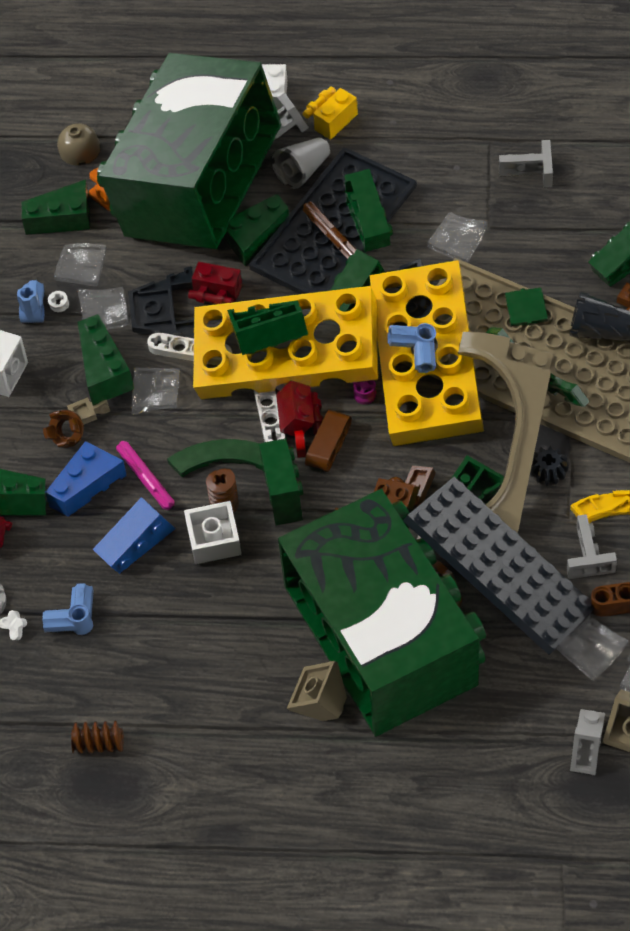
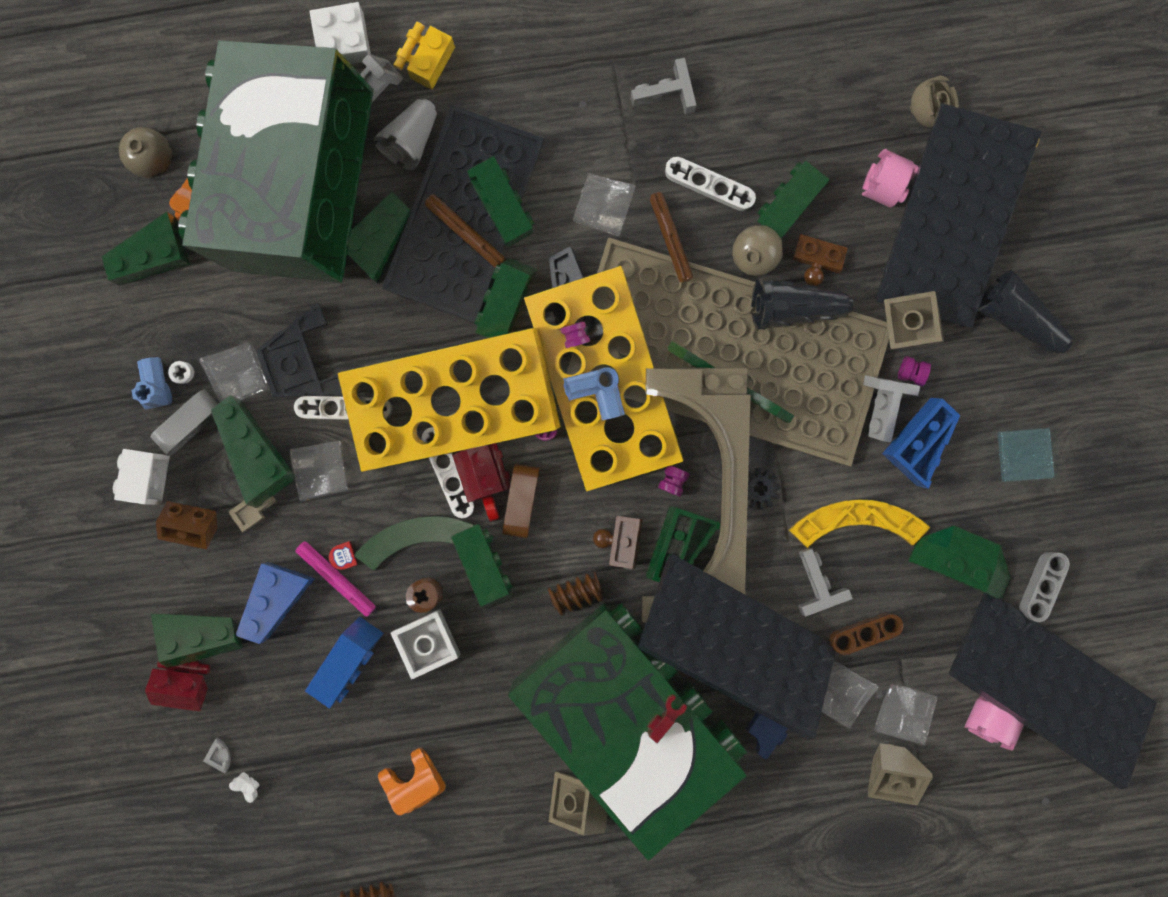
camera: 20 degrees left, 30 degrees up
medium blue piece [42,583,94,635] -> none
reddish brown piece [43,410,84,448] -> none
clear plate [54,243,107,287] -> none
dark red brick [188,261,243,305] -> none
dark green wedge [227,300,309,355] -> none
reddish brown plate [374,478,420,510] -> none
dark green piece [505,287,548,327] -> none
light grey bracket [570,709,605,775] -> none
none -> light grey beam [151,389,218,456]
none -> reddish brown brick [156,501,217,550]
none -> tile [329,541,358,570]
none -> orange piece [378,747,446,815]
none -> magenta wheel [560,321,590,348]
none -> dark red plate [647,694,687,744]
none -> reddish brown axle [650,192,693,283]
none -> magenta wheel [658,466,690,497]
none -> white beam [665,157,756,211]
none -> dark tan cylinder [732,225,783,276]
none -> dark blue brick [745,712,788,760]

